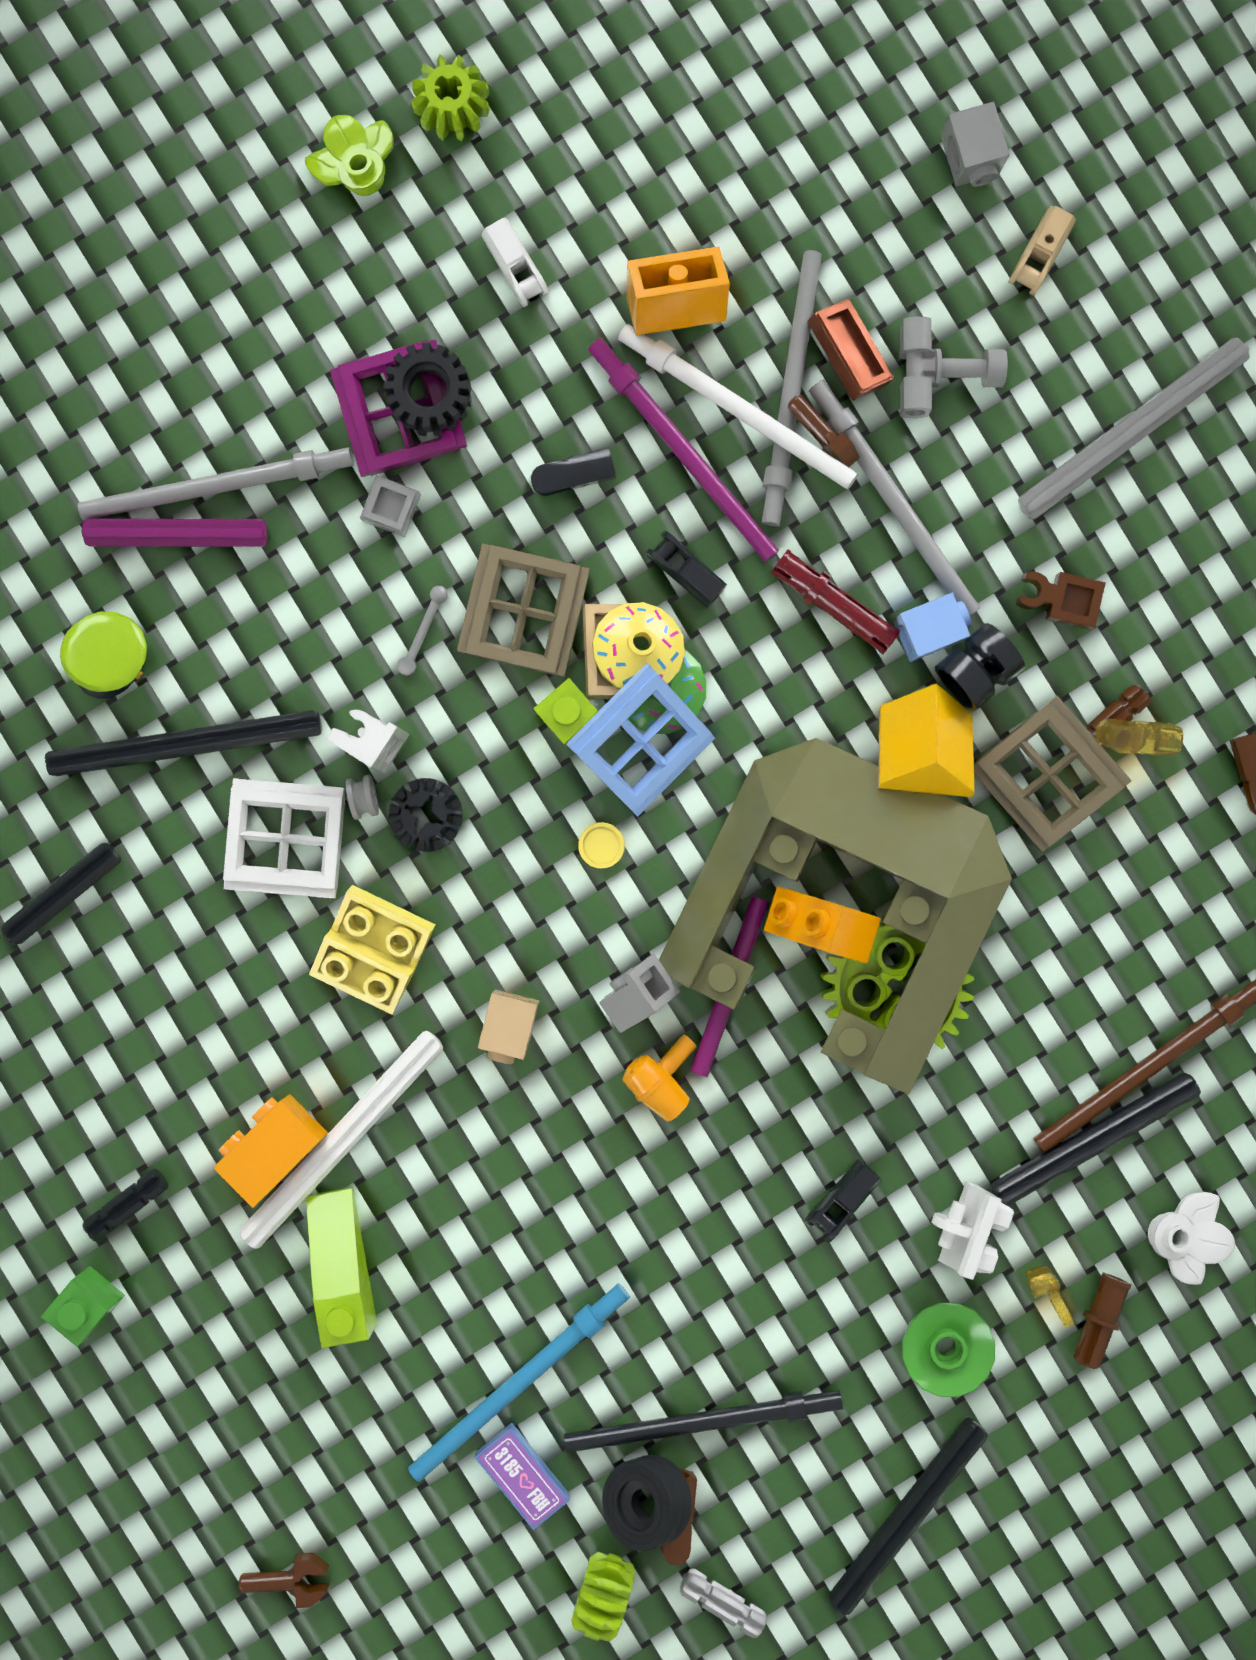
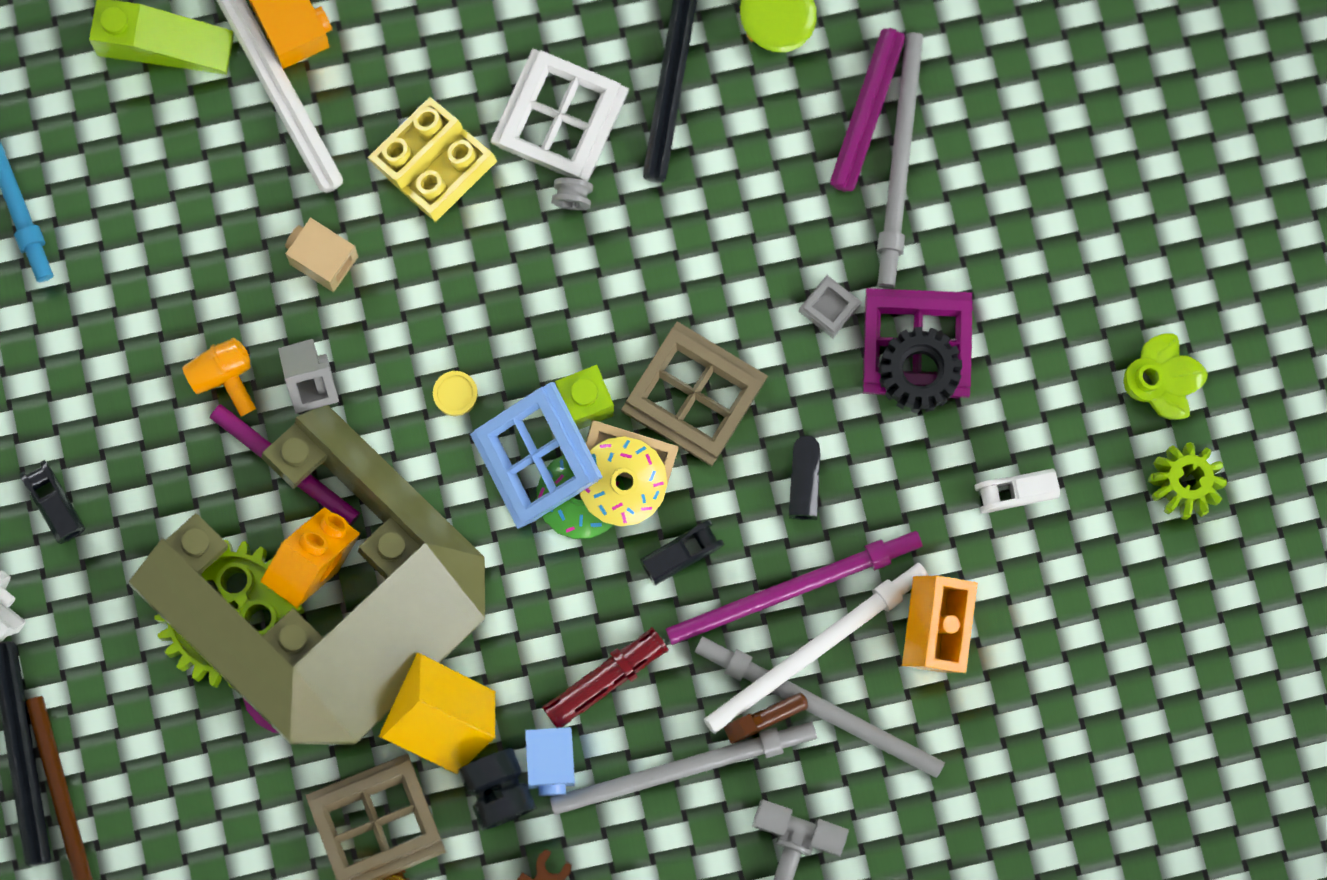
camera: 105 degrees right, 10 degrees down
white hinge [326,710,410,773] -> none
black gear [388,778,463,852] -> none
light grey hinge [397,586,448,676] -> none
copper tile [807,299,894,401] -> none

